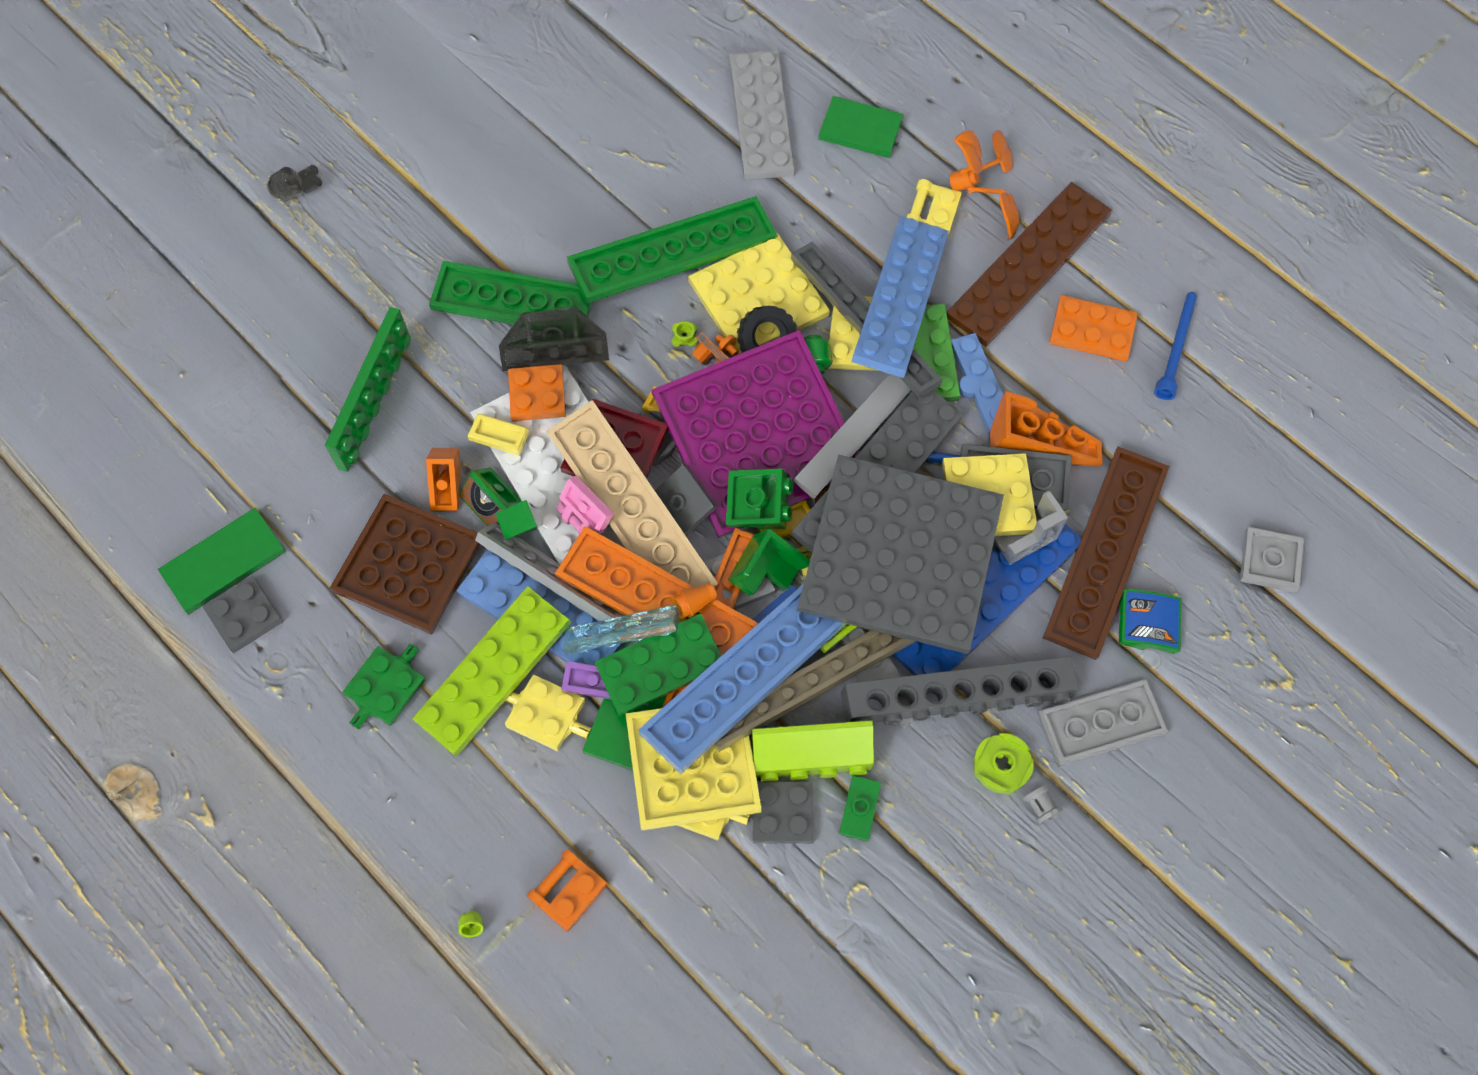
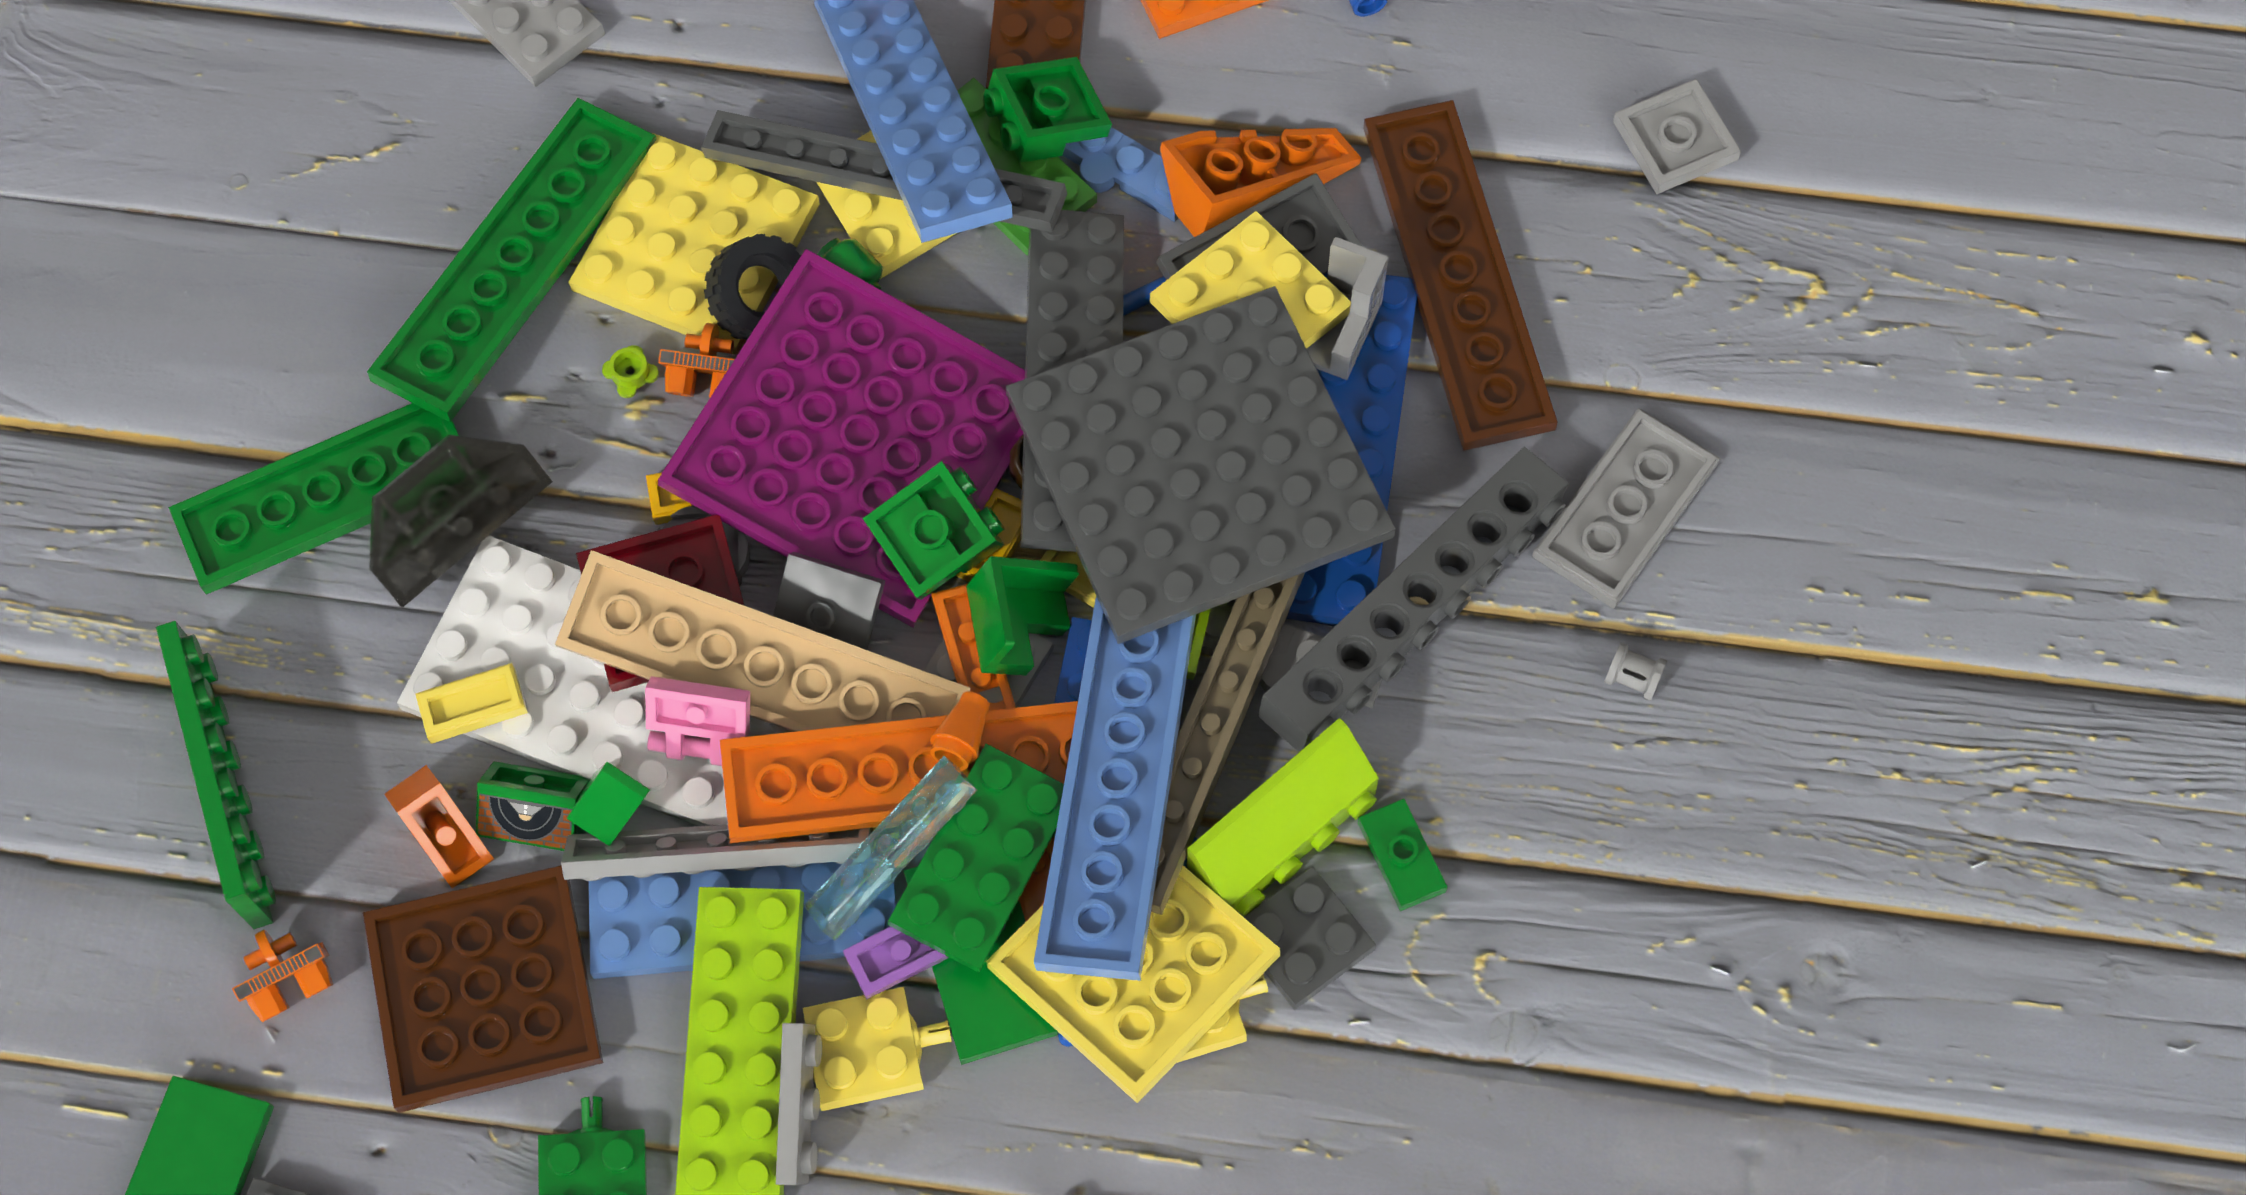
camera: 35 degrees left, 0 degrees up
orange plate [508,364,566,422] -> none
light grey tile [793,374,911,499] -> none
lime plate [973,733,1034,794] -> none
slope [1119,589,1182,654] -> none
none -> orange hips [232,929,333,1022]
none -> light grey plate [776,1023,822,1185]
none -> green plate [983,57,1112,163]

